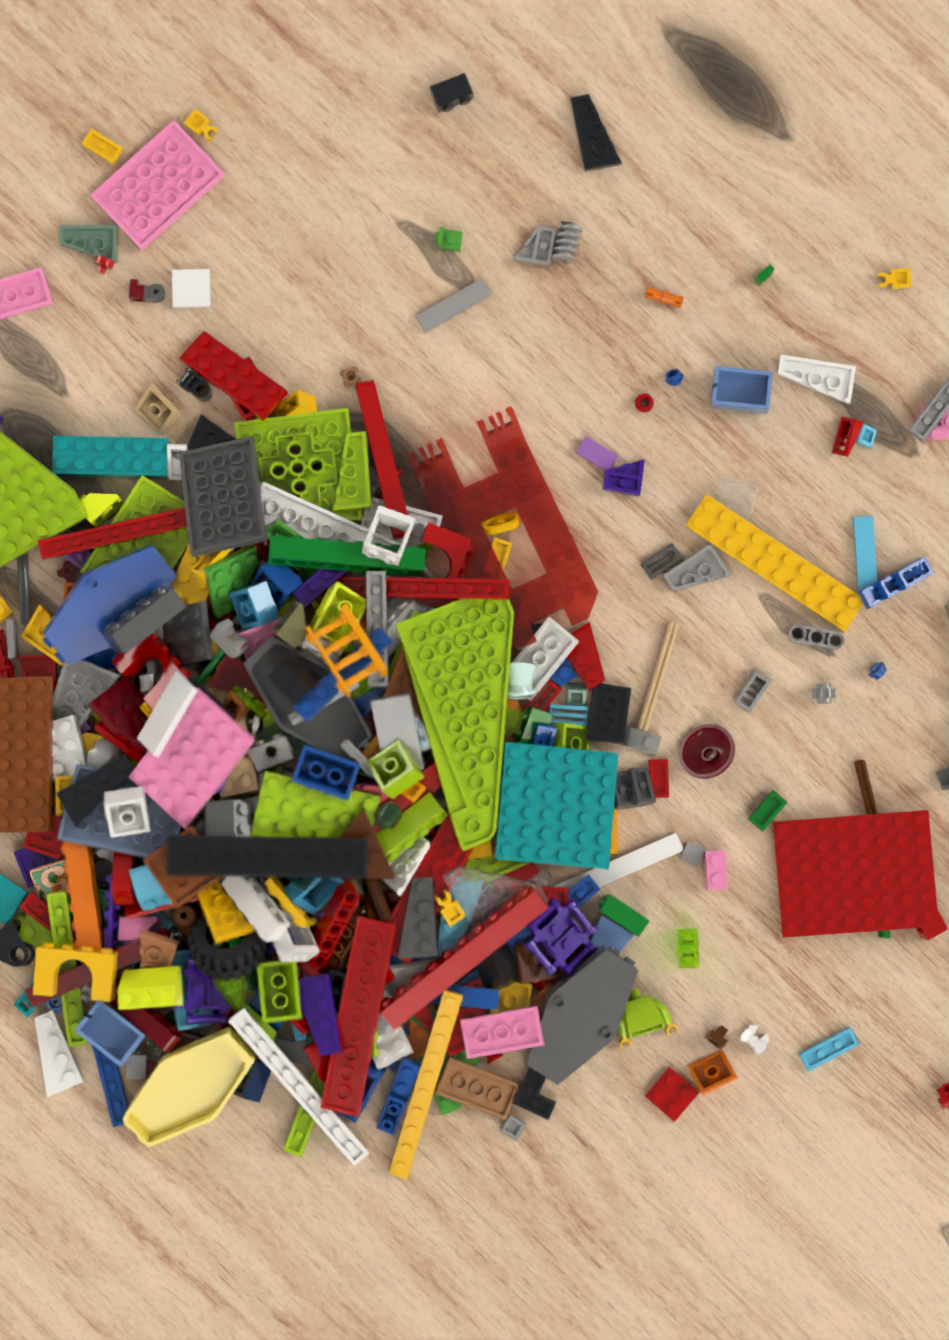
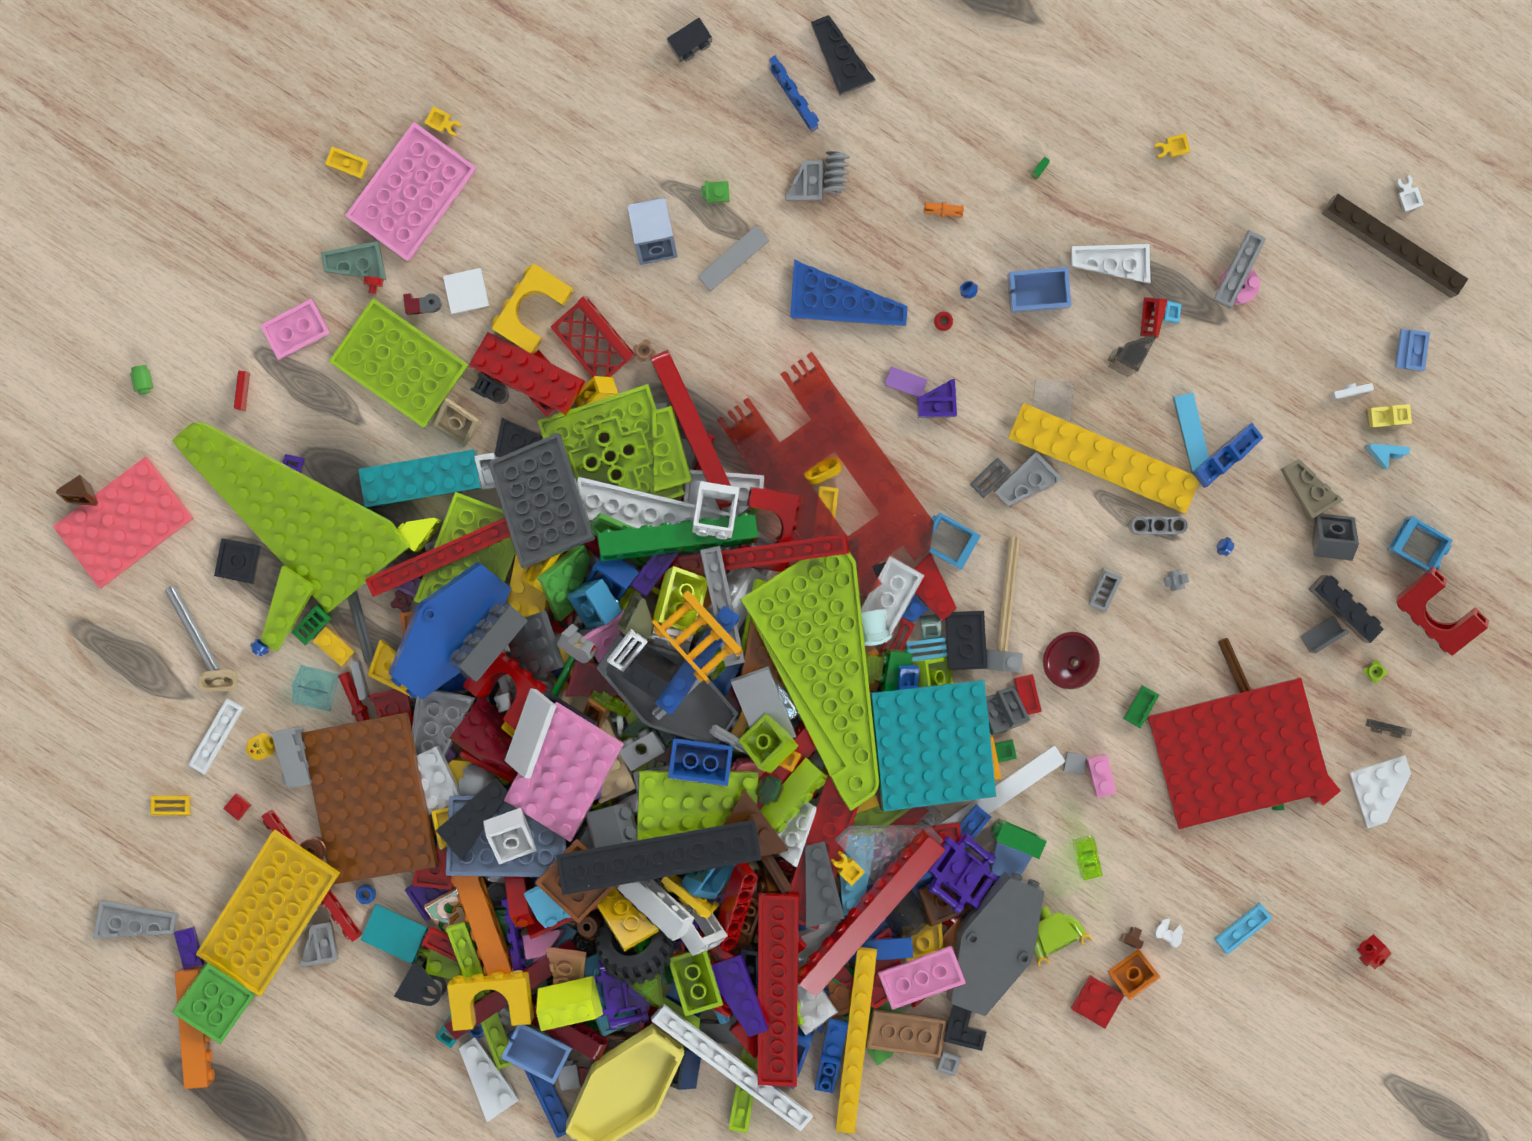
camera: 15 degrees left, 5 degrees up
none -> lime plate [329,298,469,428]
none -> yellow arch [491,263,574,354]
none -> red fence [550,296,637,377]
none -> white tile [607,629,648,672]
none -> slope [627,198,678,265]
none -> blue wing [769,55,819,133]
none -> blue wing [790,259,908,326]
none -> dark azure window [919,513,981,570]
none -> green tile [995,739,1017,763]
none -> clear smoke slope [1107,335,1156,377]

